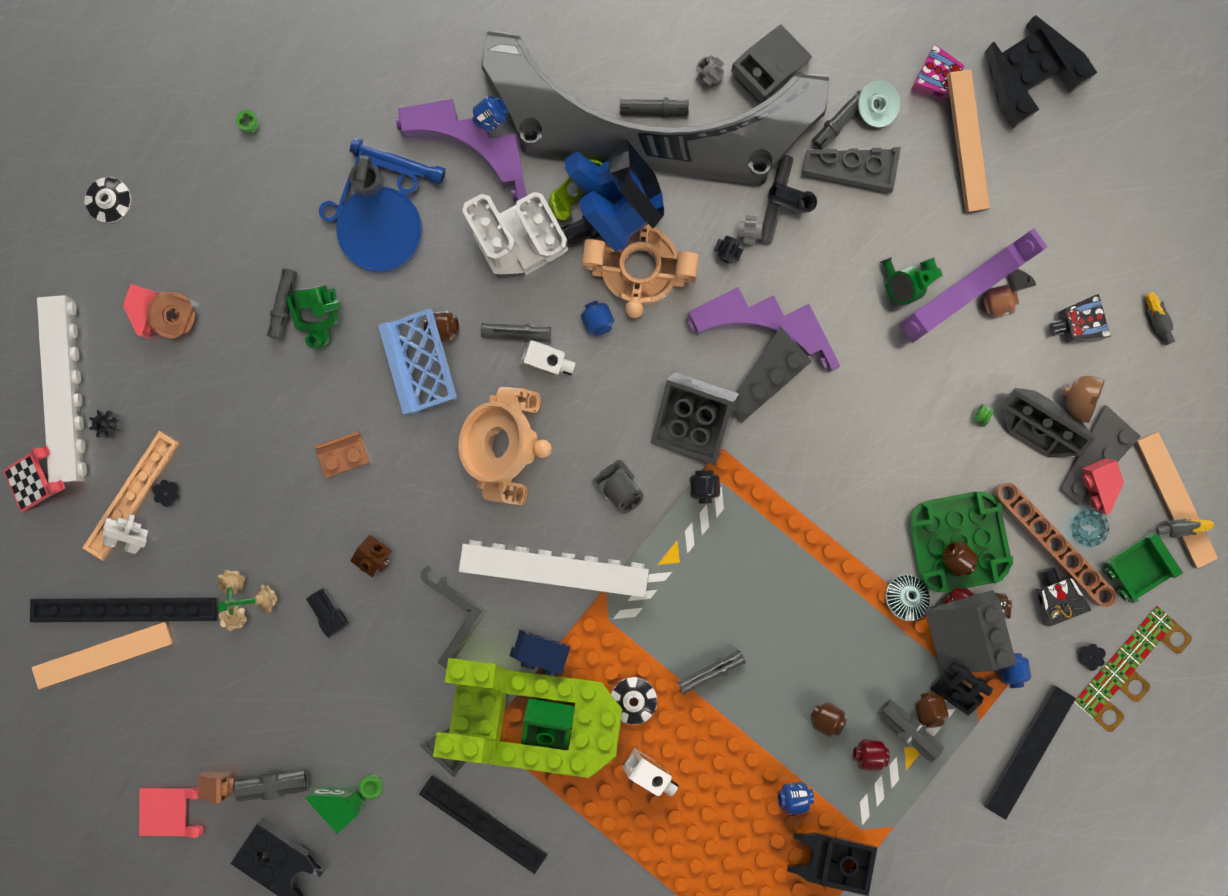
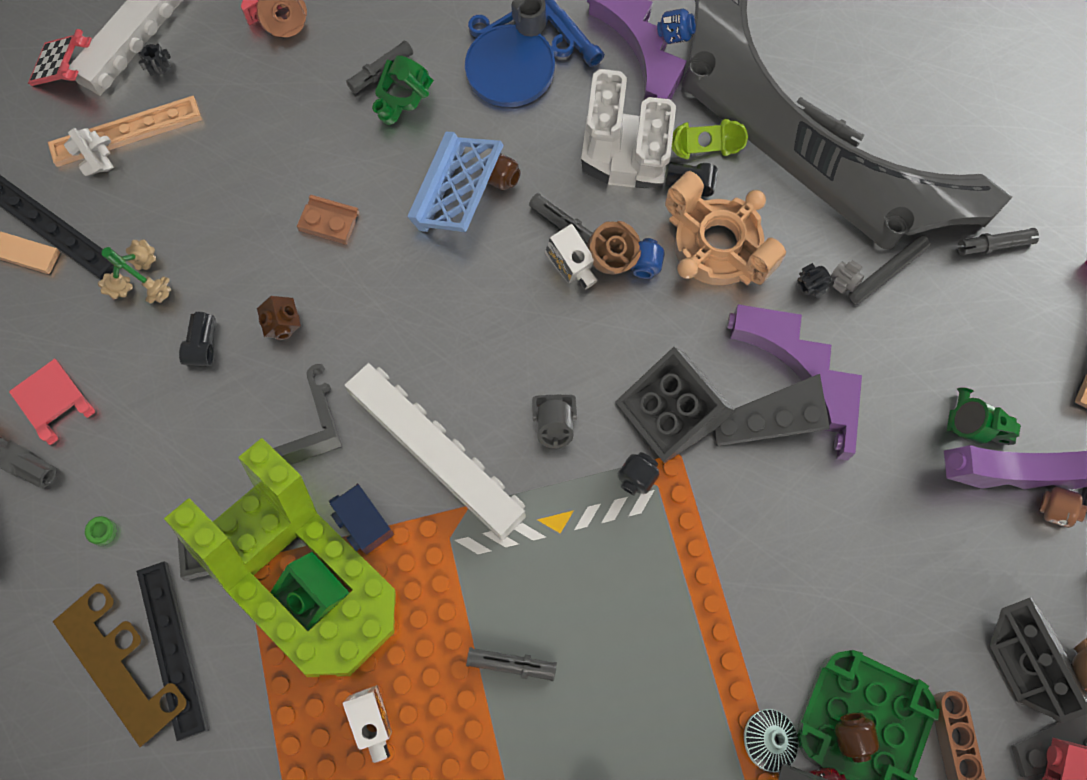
camera: 35 degrees right, 15 degrees down
black plant [152,480,178,507] -> none
green slope [305,787,366,834] -> none
light nougat piece [458,387,552,505] -> none
blue piece [565,140,664,252] -> none
dish [611,677,657,725] -> none
light grey gear [696,55,724,86] -> none
dark grey slope [731,24,812,103] -> none
black piece [767,182,817,214] -> none
dark grey wing [802,147,901,193] -> none
light aqua dish [858,80,900,127] -> none
bright green bush [973,404,994,427] -> none
none -> coral flag [9,359,95,445]
none -> pearl gold piece [52,584,186,747]
none -> medium nougat cylinder [587,221,641,275]

